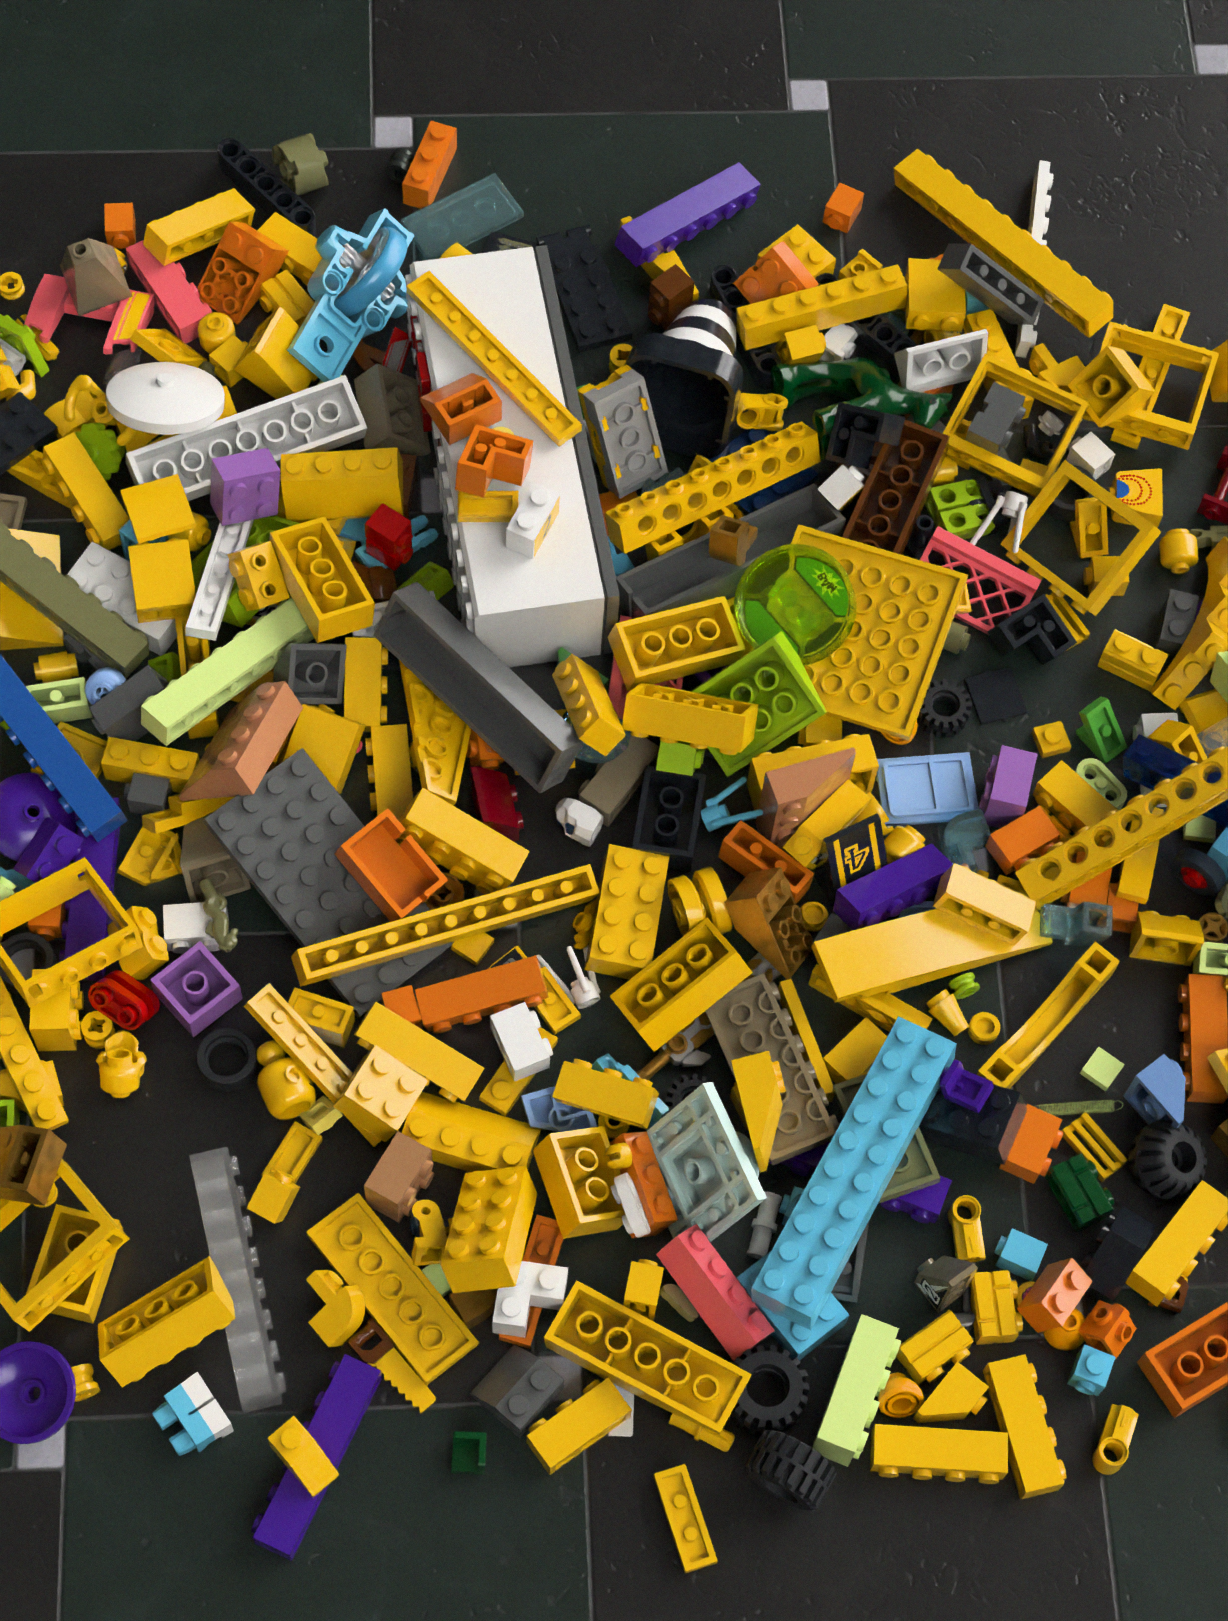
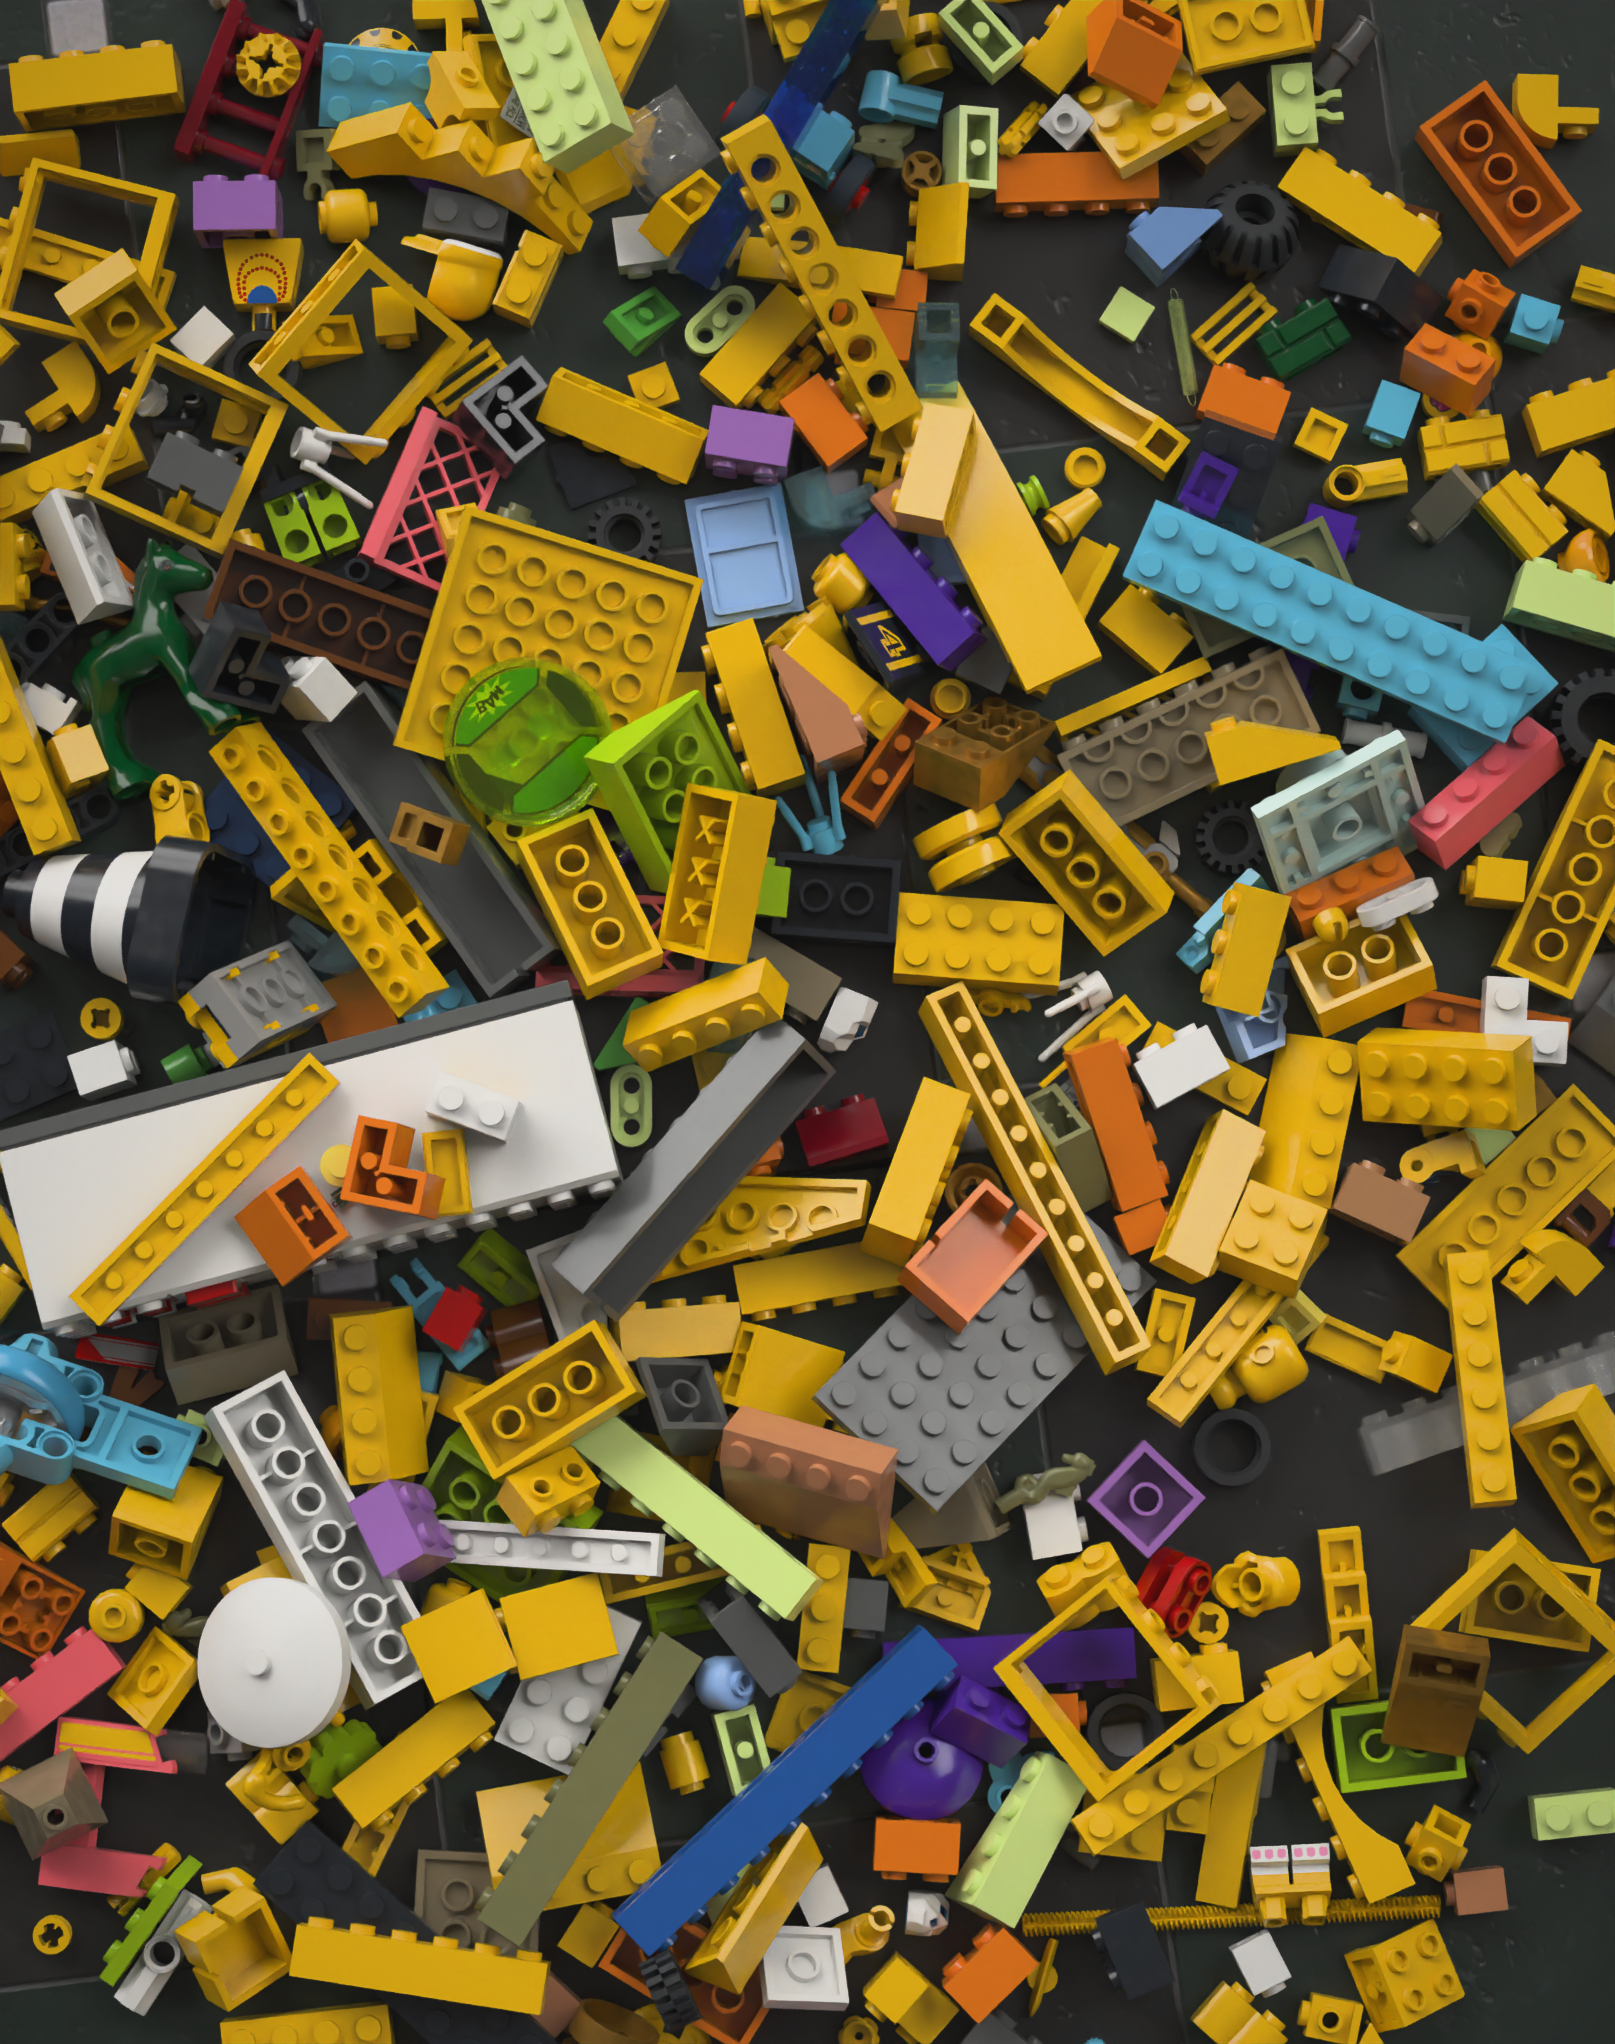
camera: 90 degrees left, 20 degrees up
none -> white brick [67,1040,141,1101]
none -> medium lavender brick [193,174,283,248]
none -> yellow piece [401,234,503,322]
none -> yellow brick [536,367,709,485]
none -> yellowish green plate [610,1064,652,1148]
none -> olive slope [1024,1082,1113,1213]
none -> yellow plate [1292,407,1348,464]
none -> yellow slope [1317,1526,1378,1704]
none -> yellow brick [1443,1250,1517,1509]

